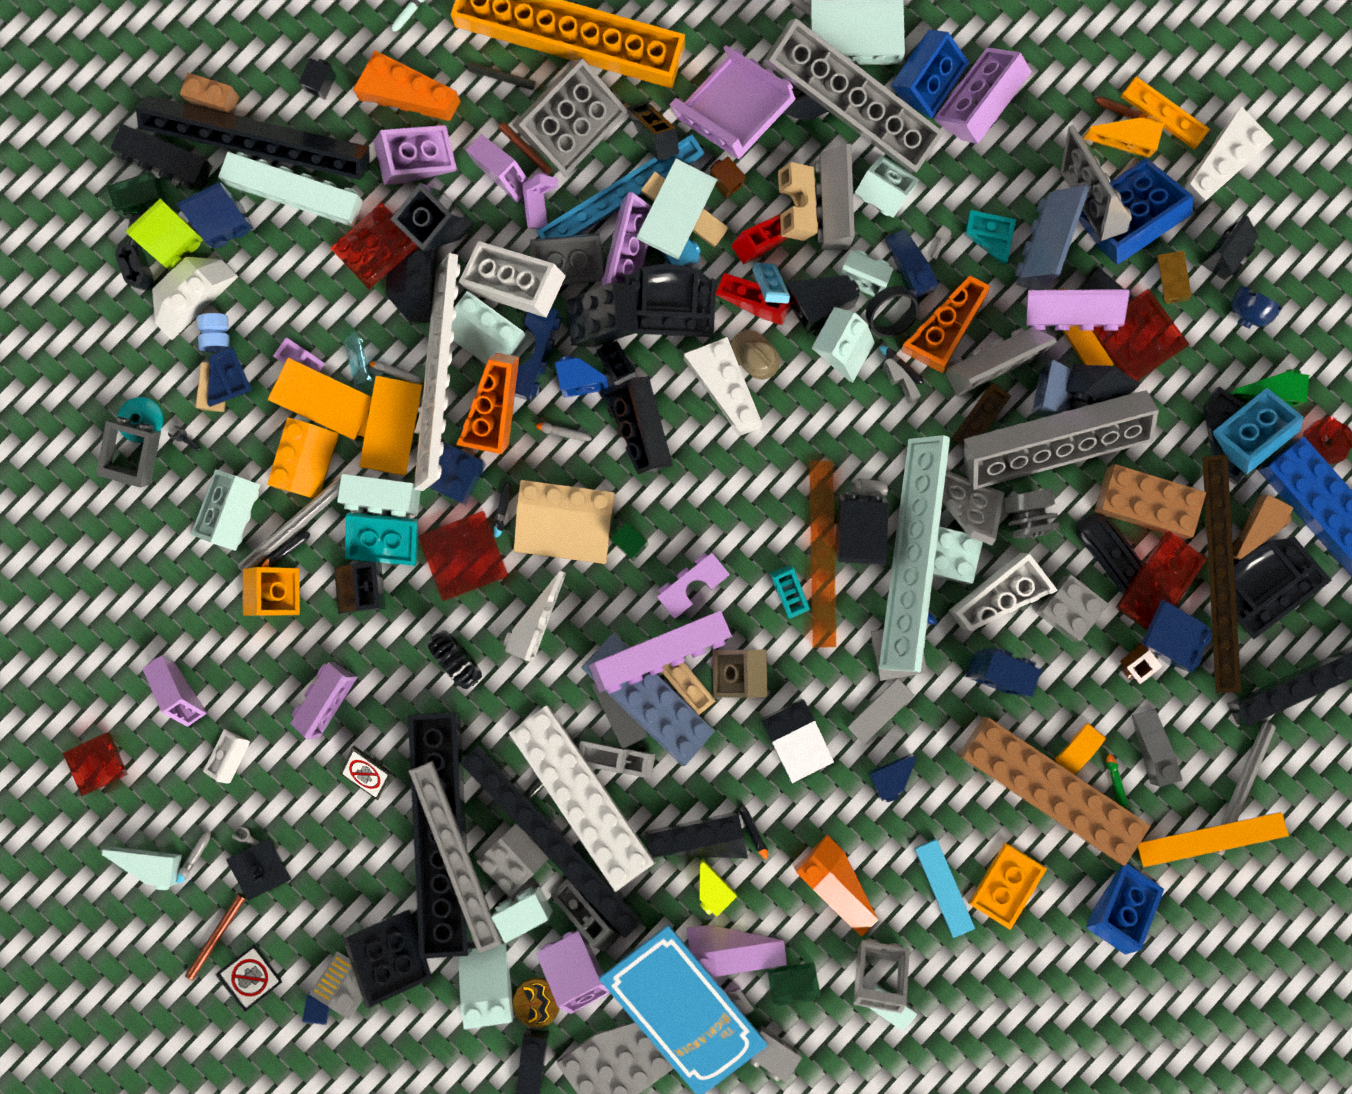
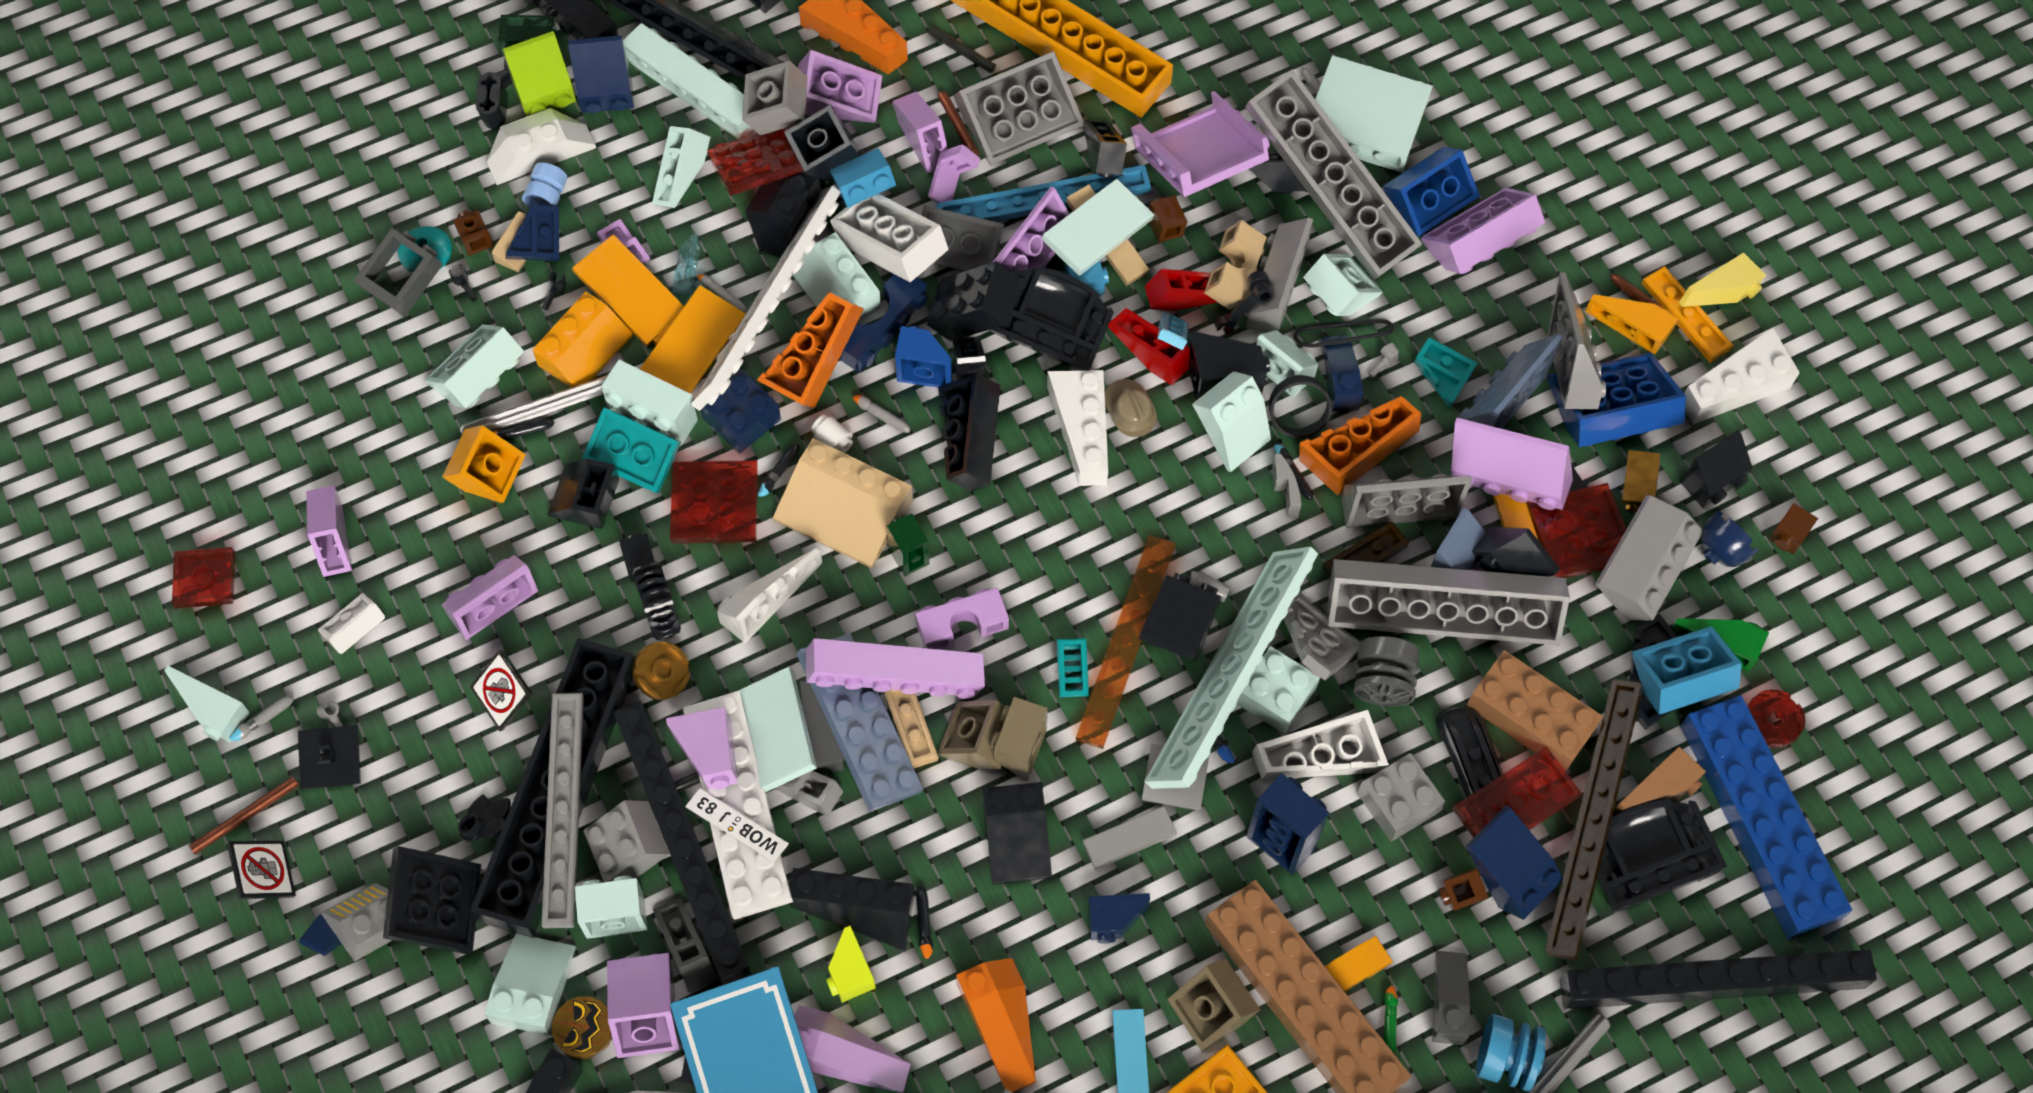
camera: 15 degrees right, 20 degrees down
none -> reddish brown brick [453,210,493,256]
none -> black plate [458,794,511,842]
none -> black hand [542,272,567,311]
none -> black brick [619,533,655,582]
none -> pearl gold tile [632,642,690,700]
none -> light aqua slope [652,126,710,208]
none -> lavender slope [666,707,738,789]
none -> white sticker [685,788,789,862]
none -> light aqua tile [739,667,817,792]
none -> light grey brick [742,61,808,135]
none -> white brick [811,415,853,453]
none -> dark azure brick [829,148,896,208]
none -> dark tan slope [990,697,1048,781]
none -> dark tan slope [1167,959,1260,1051]
none -> black brick [1214,271,1273,336]
none -> black piece [1293,319,1394,348]
none -> dark azure wheel [1476,1013,1546,1092]
none -> light grey slope [1595,495,1703,621]
none -> light yellow slope [1679,253,1766,307]
none -> reddish brown brick [1769,503,1818,554]

